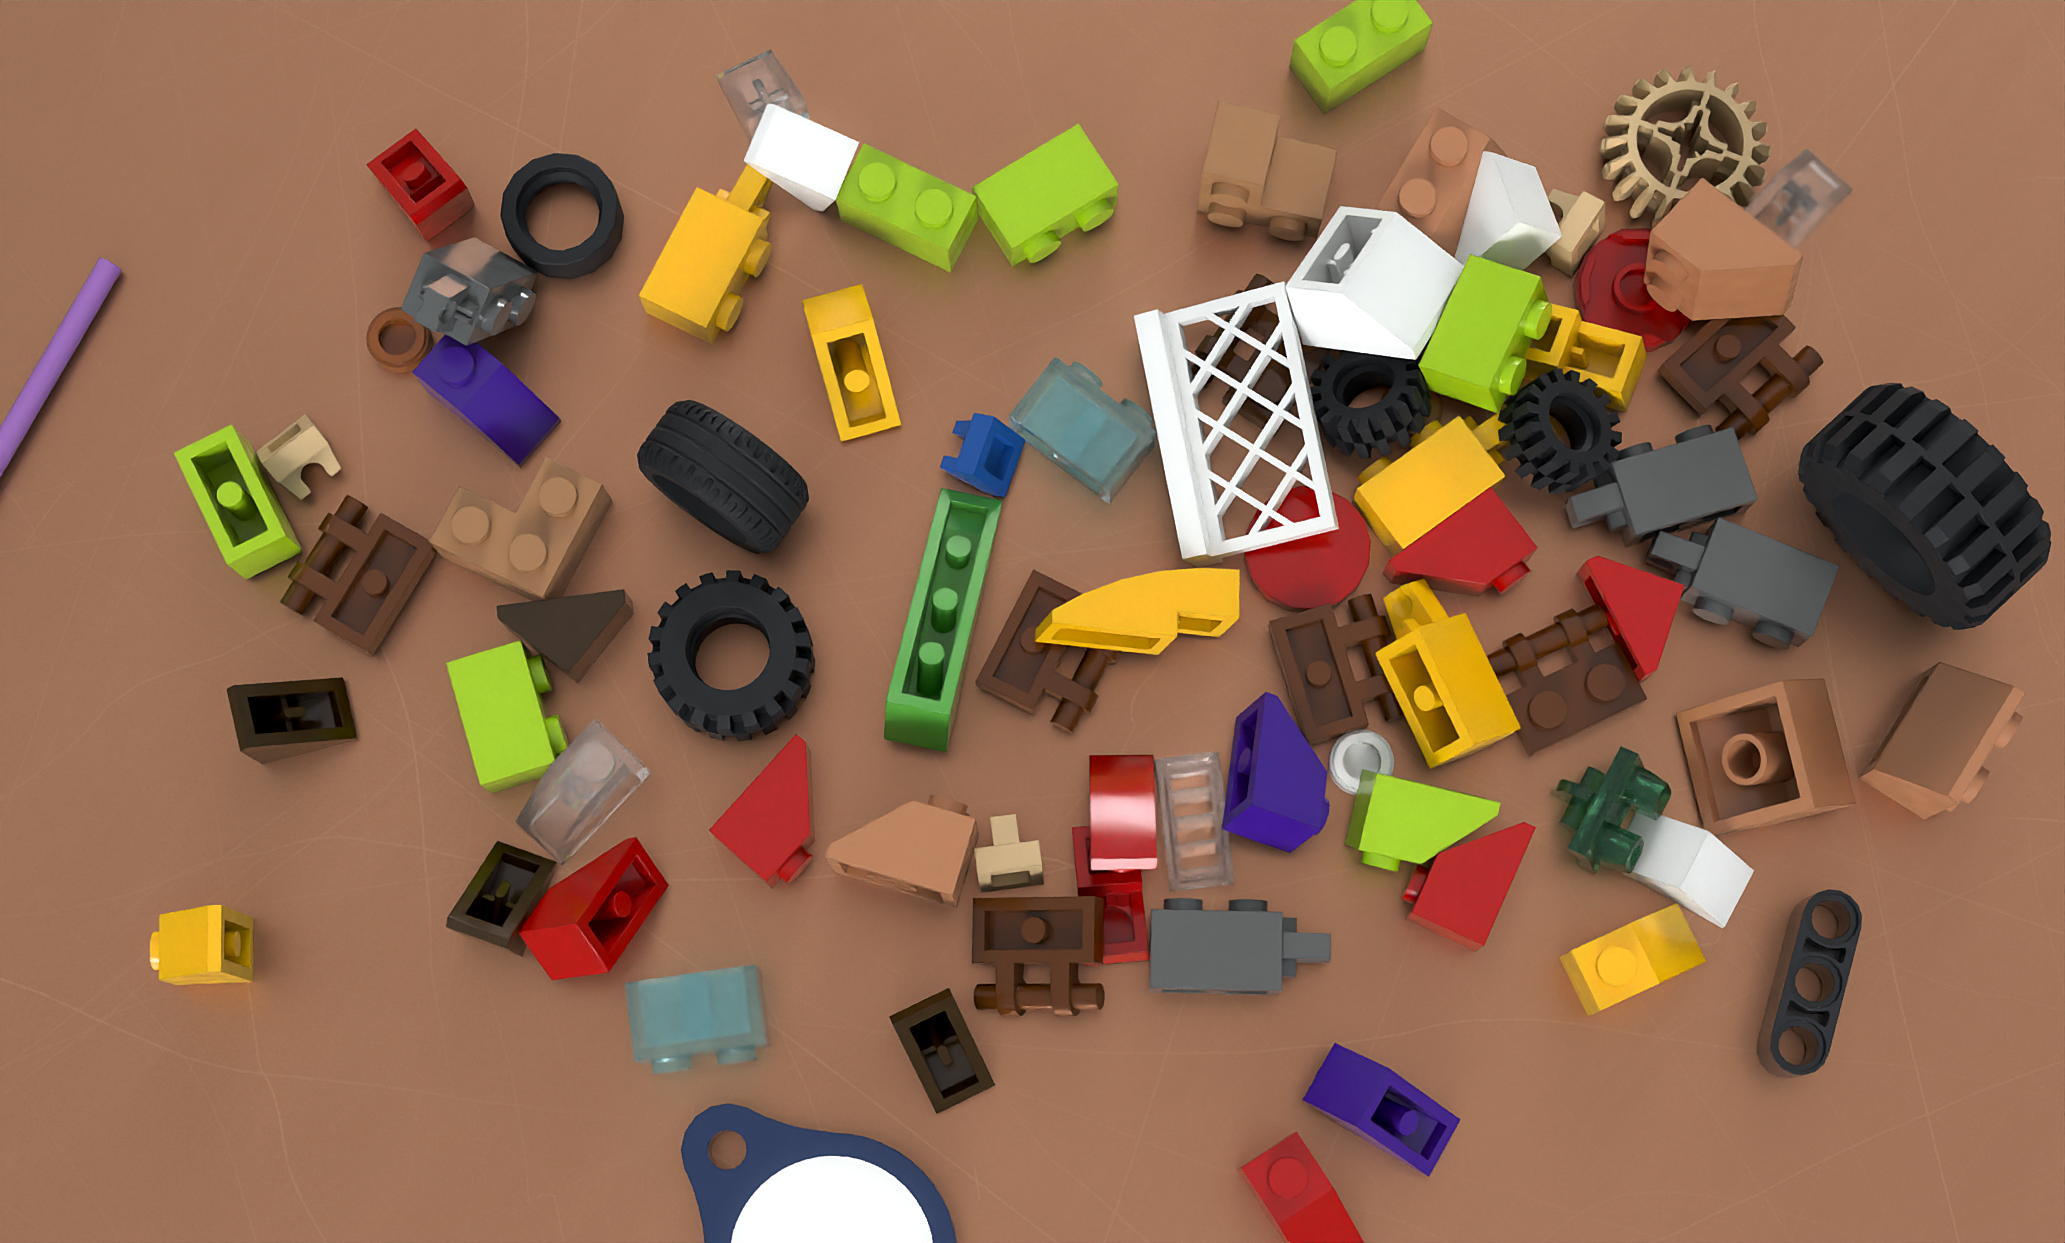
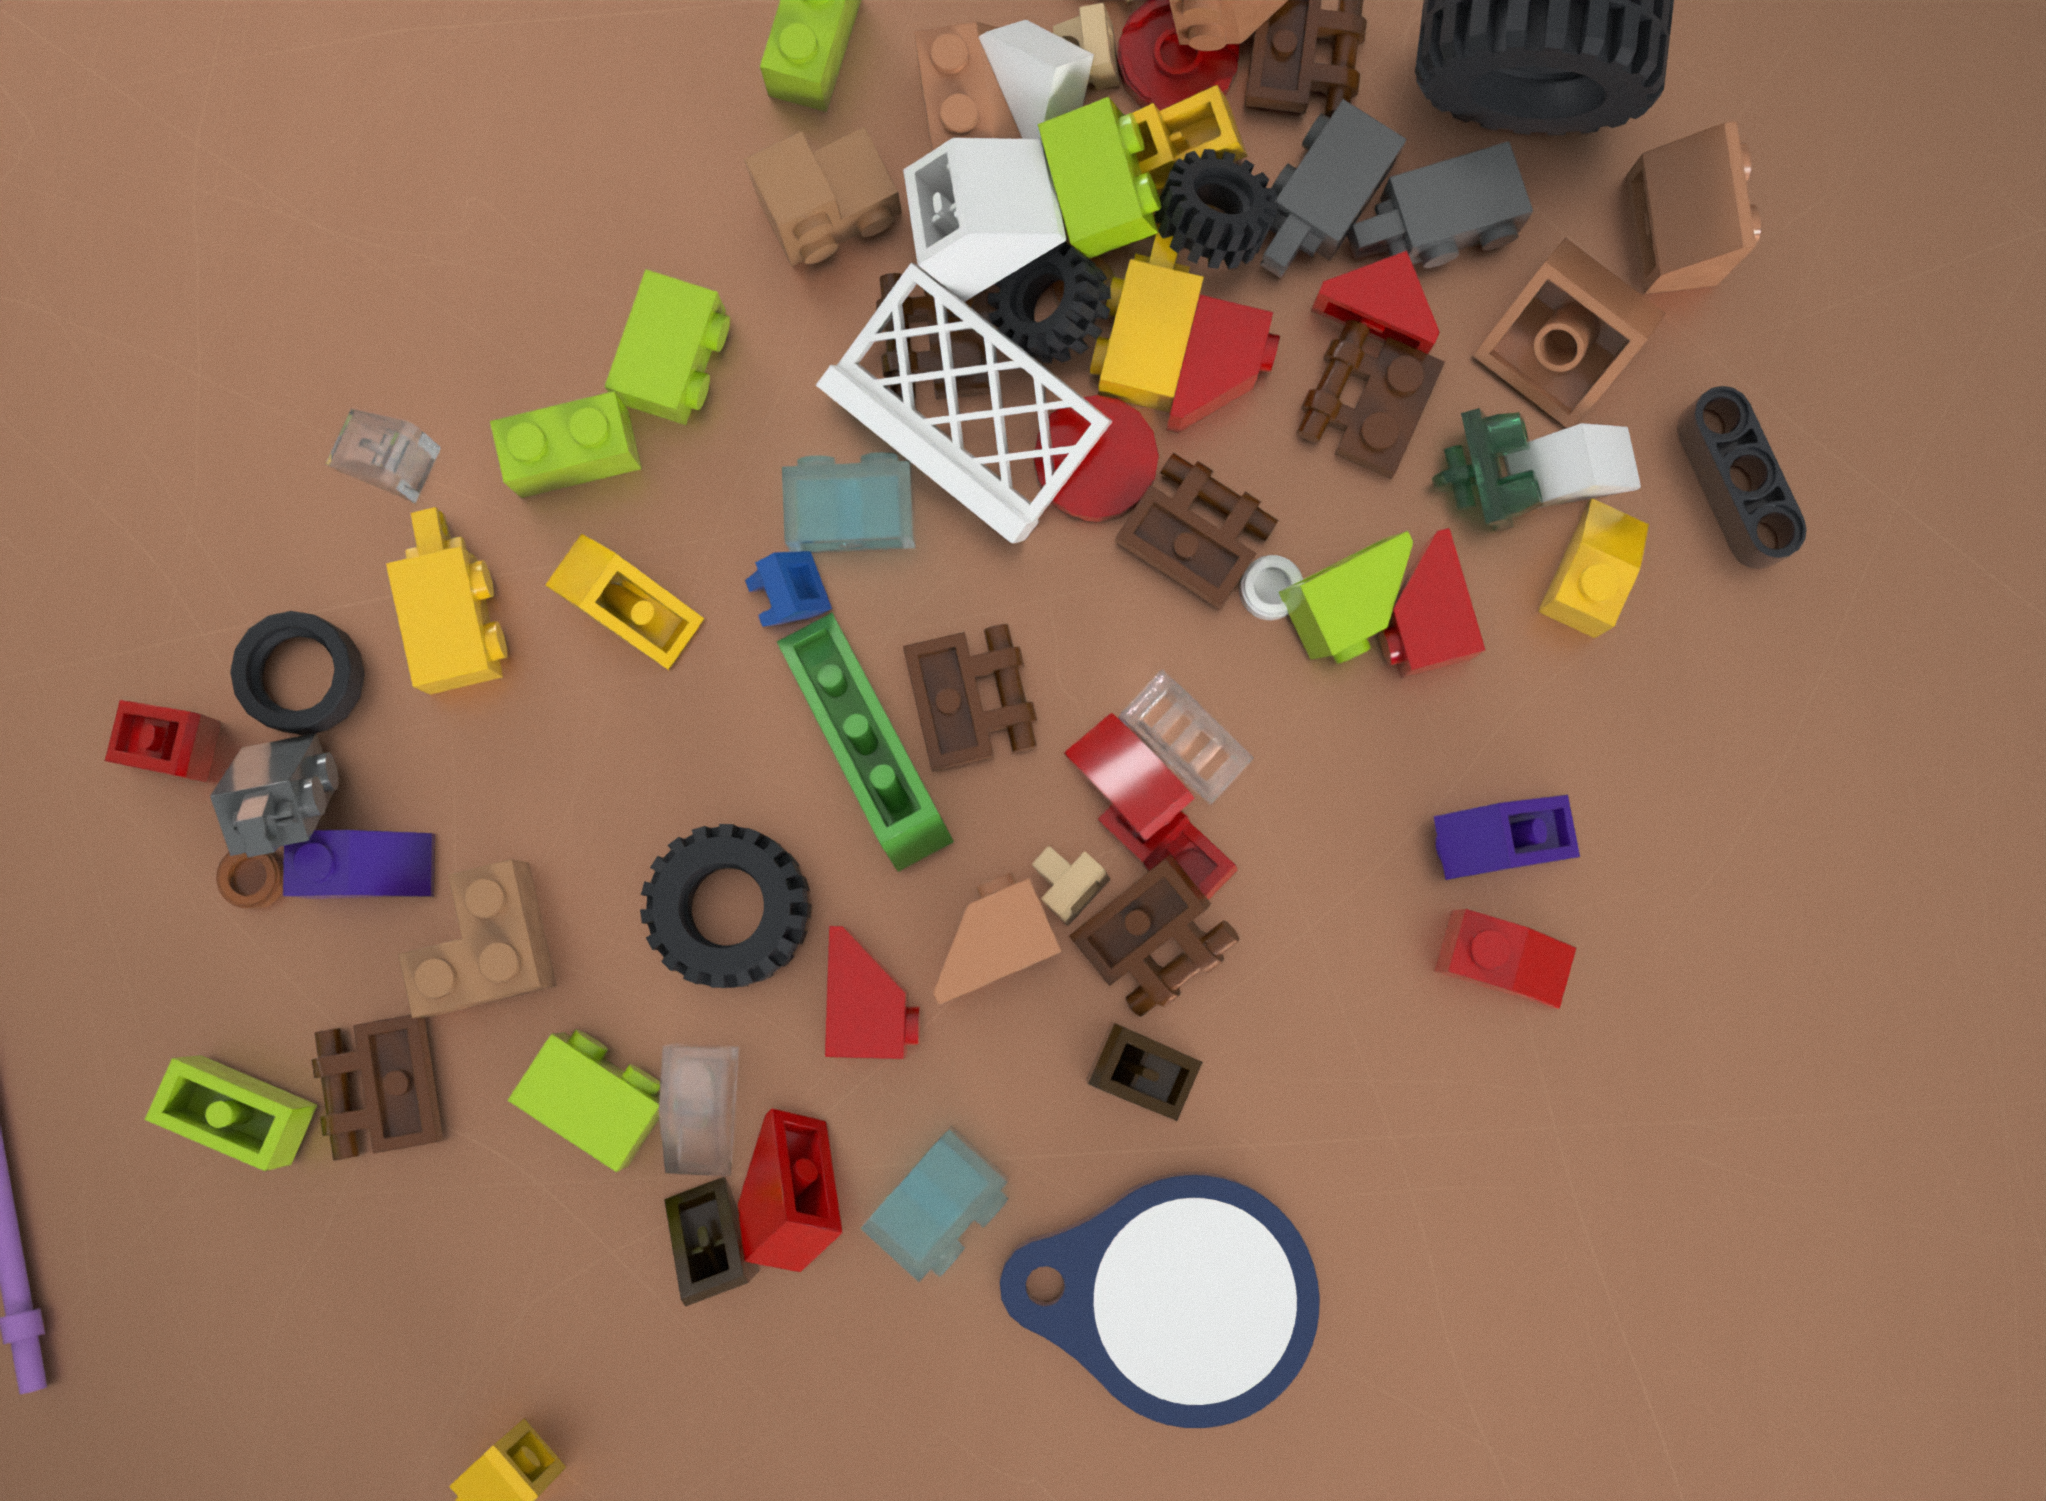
camera: 40 degrees left, 5 degrees up
dark brown slope [227,677,357,764] -> none
tan tile [256,414,341,500] -> none
dark brown slope [496,589,634,683] -> none
black tyre [637,400,809,554] -> none
white slope [744,103,859,212] -> none
yellow slope [1035,568,1240,655] -> none
dark grey hinge [1149,898,1331,996] -> none
dark purple slope [1222,692,1330,853] -> none
yellow hinge [1375,579,1521,769] -> none

